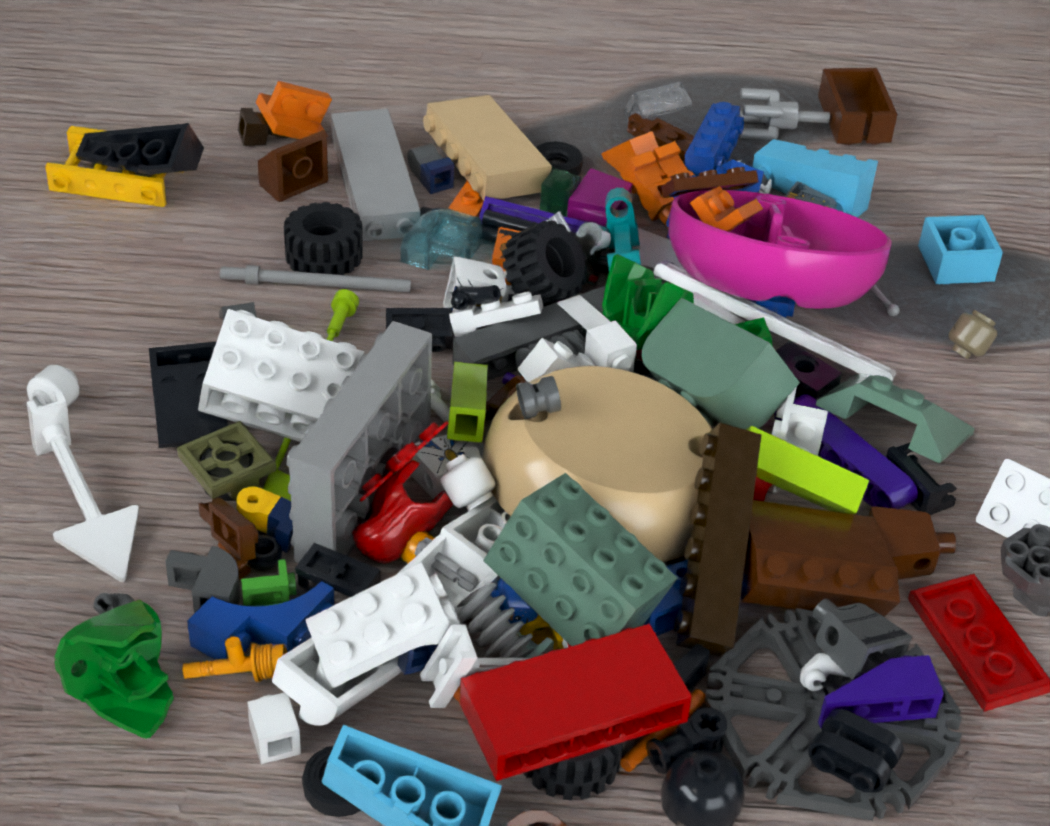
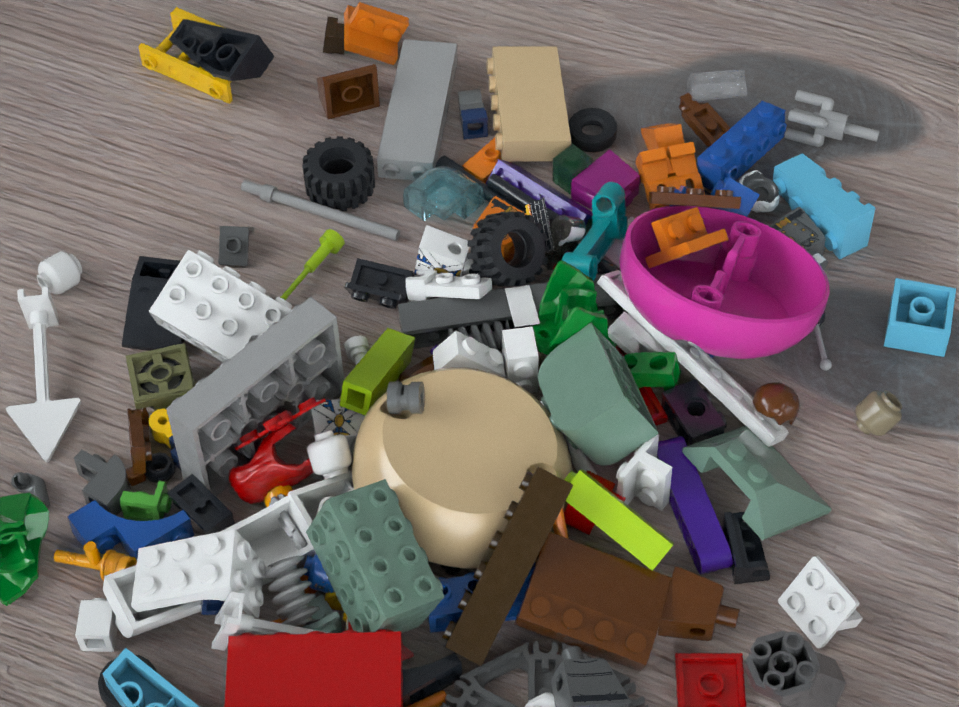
camera: 25 degrees right, 10 degrees up
black arm [451,285,501,310] -> none
reddish brown piece [818,68,898,145] -> none
none -> reddish brown hair [753,382,800,425]

